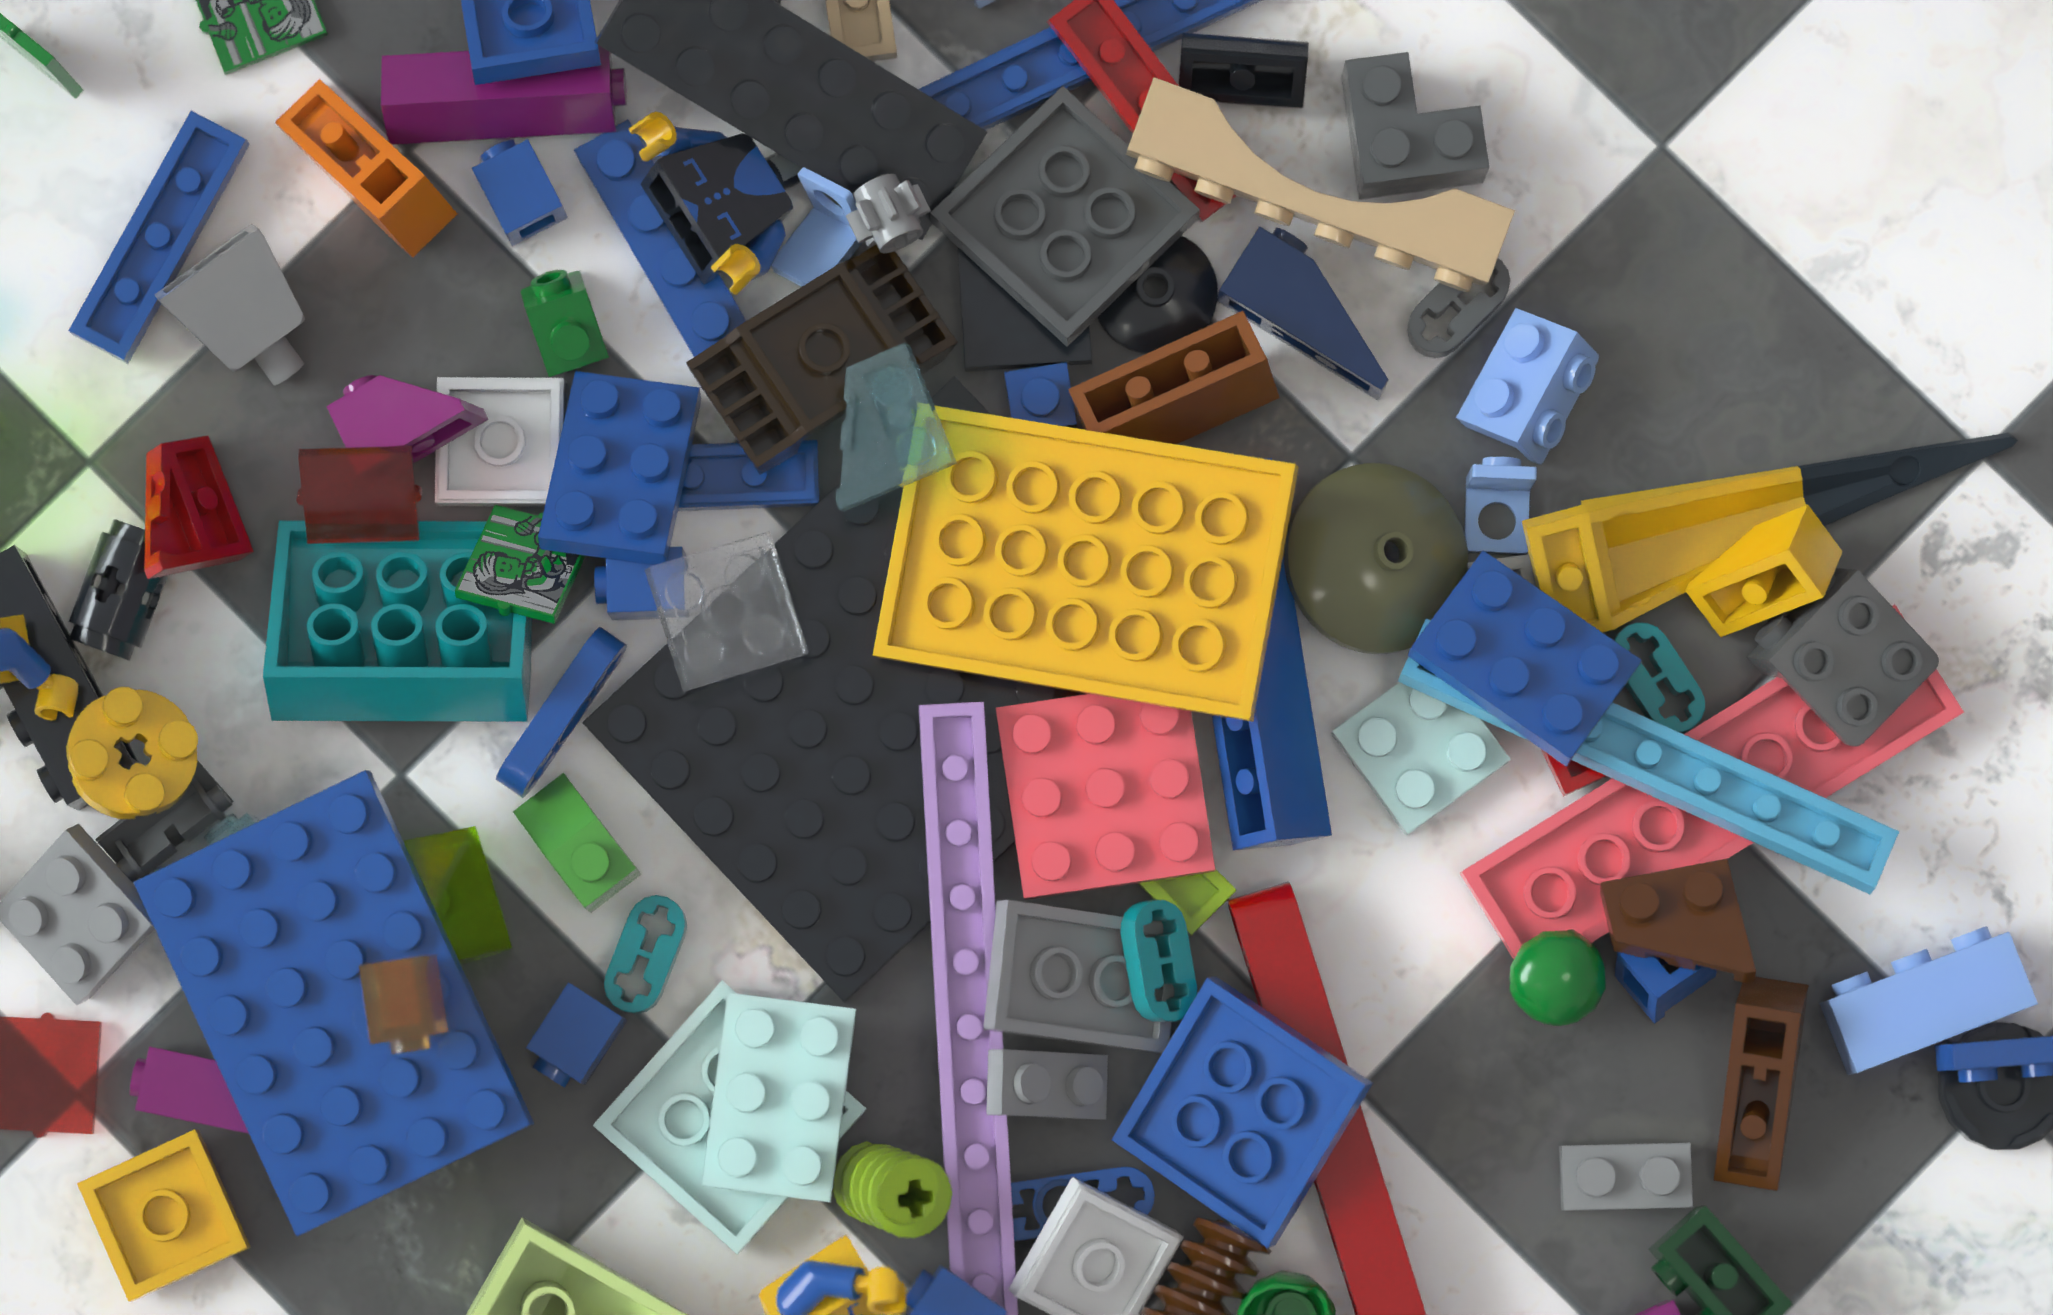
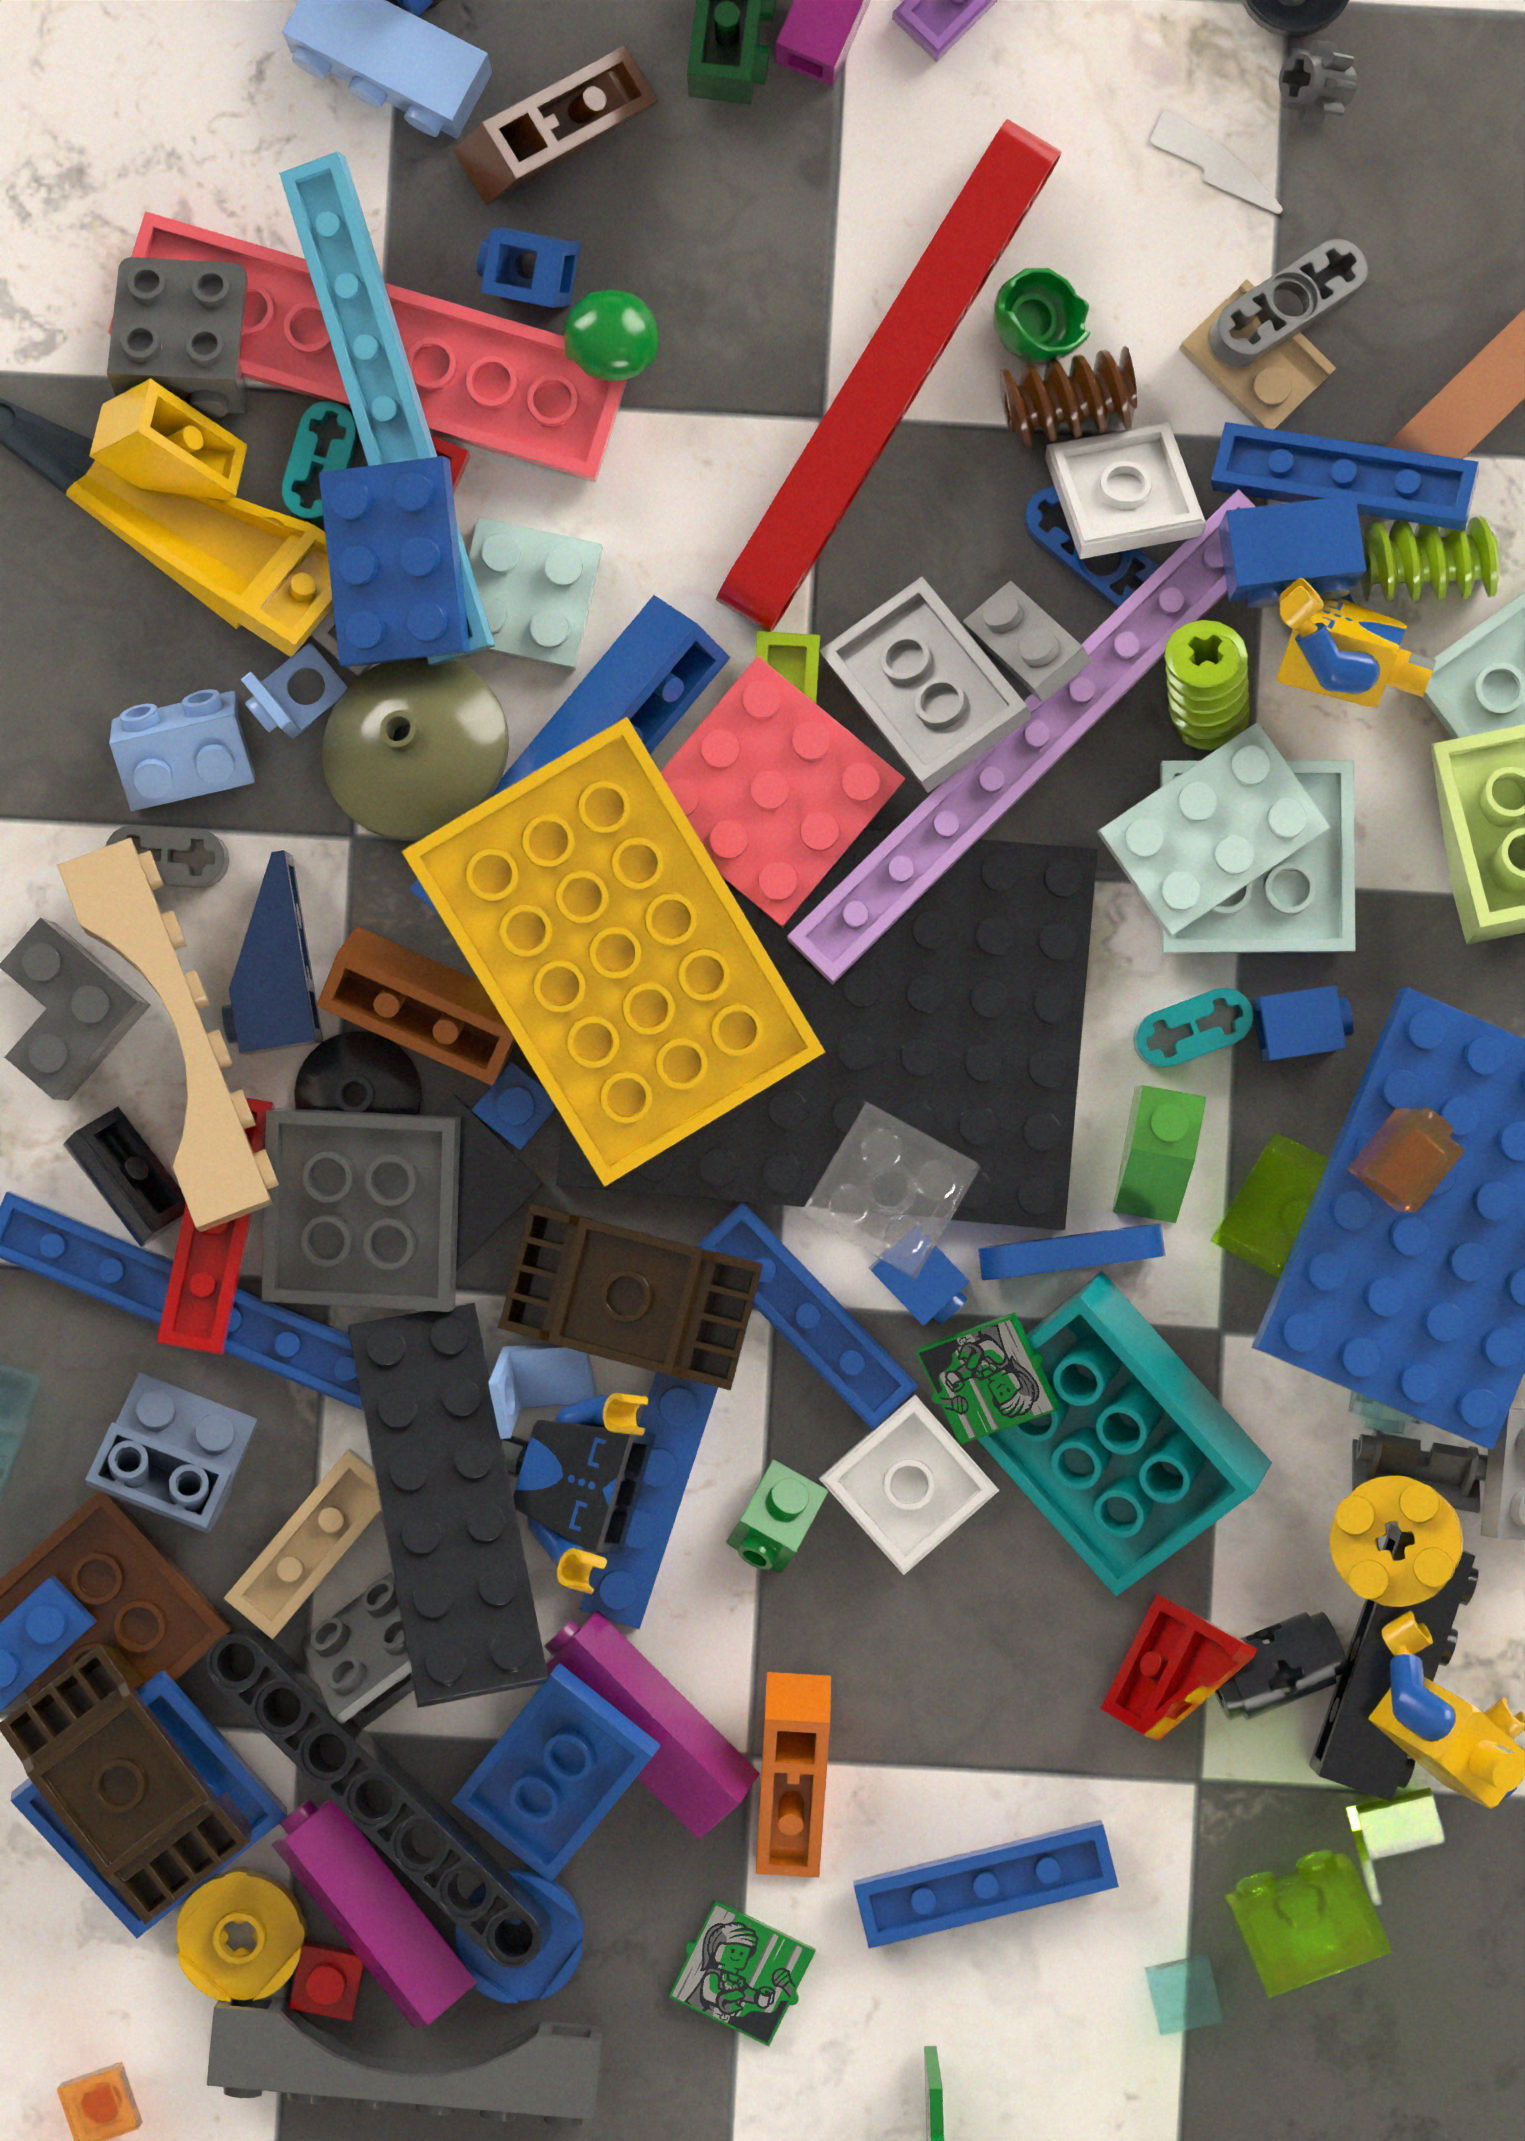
camera: 130 degrees left, 5 degrees up
light grey torso [154,224,305,386] -> none
clear red piece [296,446,422,544] -> none
magenta slope [326,375,489,481] -> none
blue brick [472,139,568,246] -> none
blue plate [538,371,701,566] -> none
clear light blue wing [836,343,957,511] -> none
light grey gear [846,174,931,253] -> none
blue plate [1111,976,1373,1248] -> none
teal beam [1121,900,1197,1022] -> none
light grey plate [1559,1143,1693,1211] -> none
reddish brown wing [1600,859,1756,983] -> none

